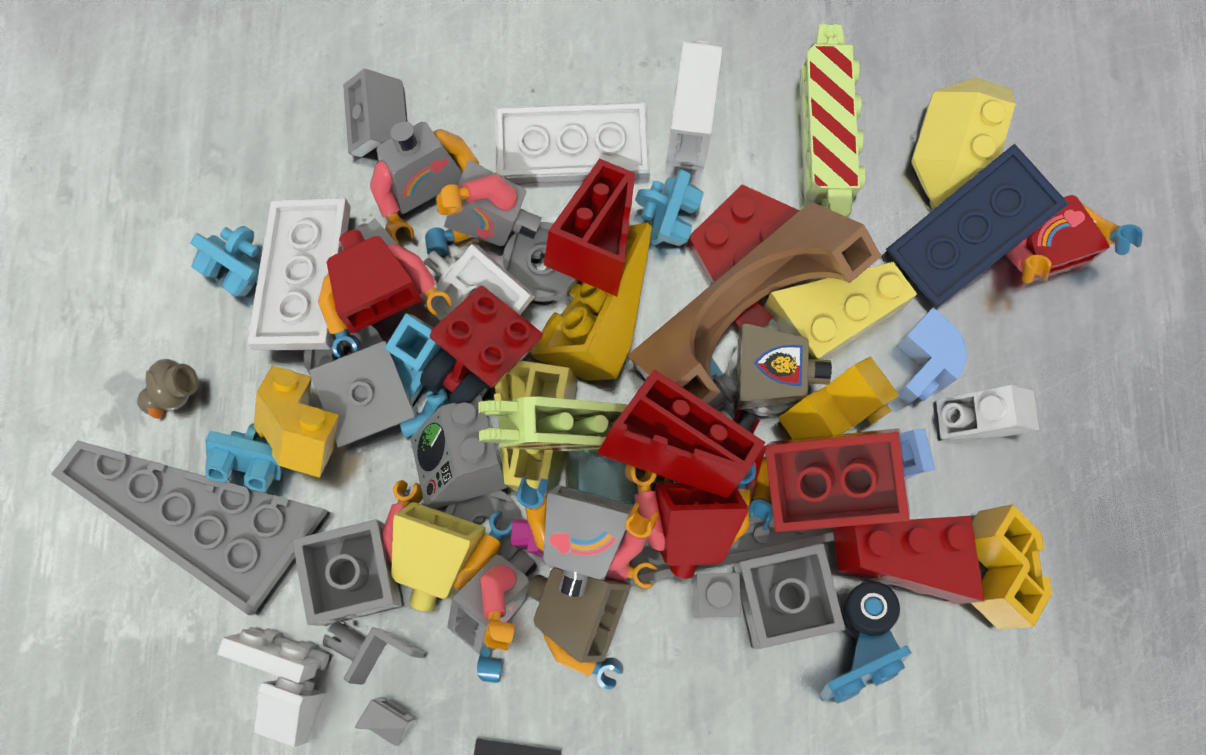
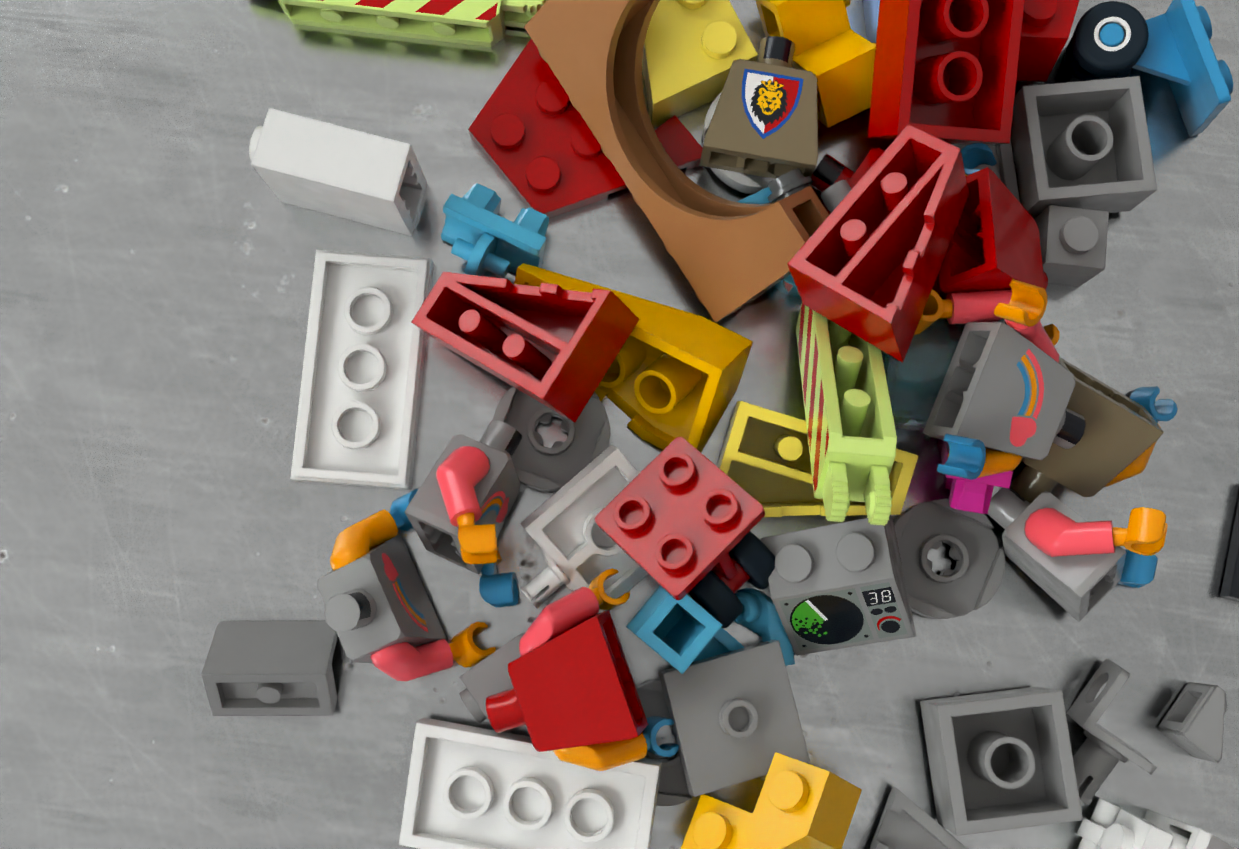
camera: 85 degrees left, 5 degrees up
light yellow torso [382,480,515,611] -> none

